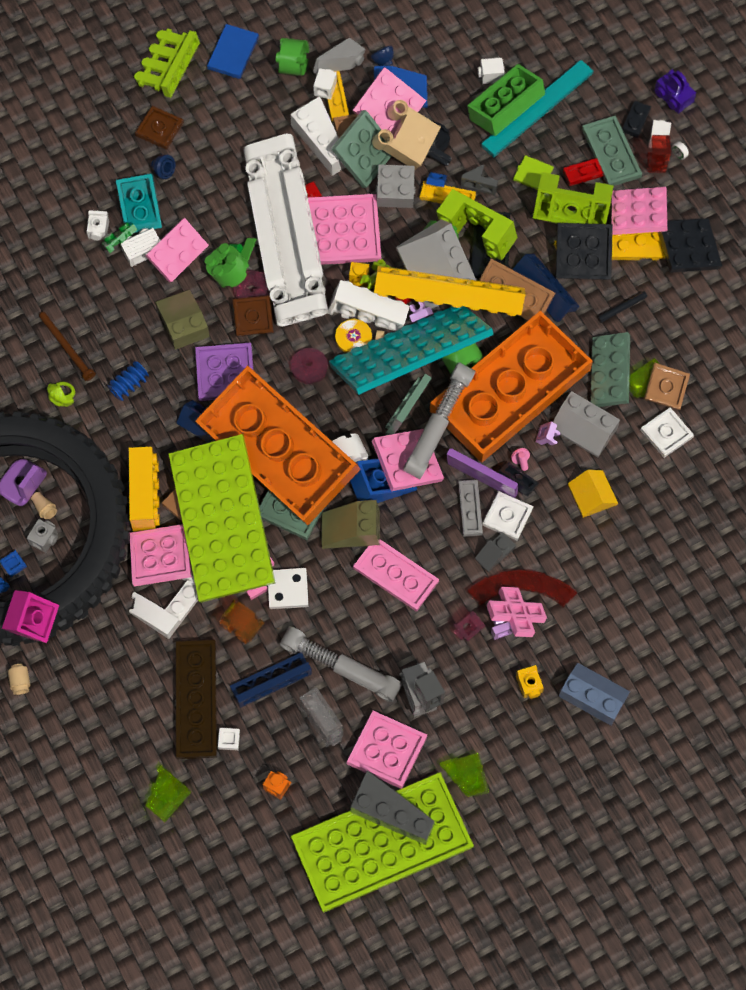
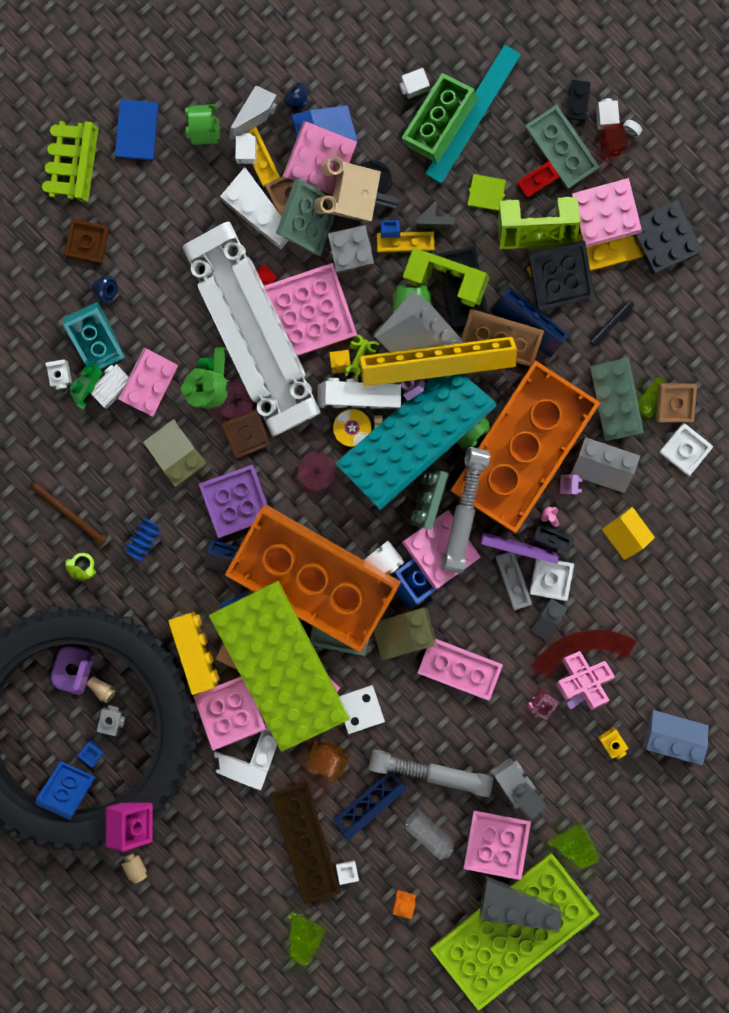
camera: 15 degrees left, 20 degrees up
dark purple brick [654,69,696,114] -> none

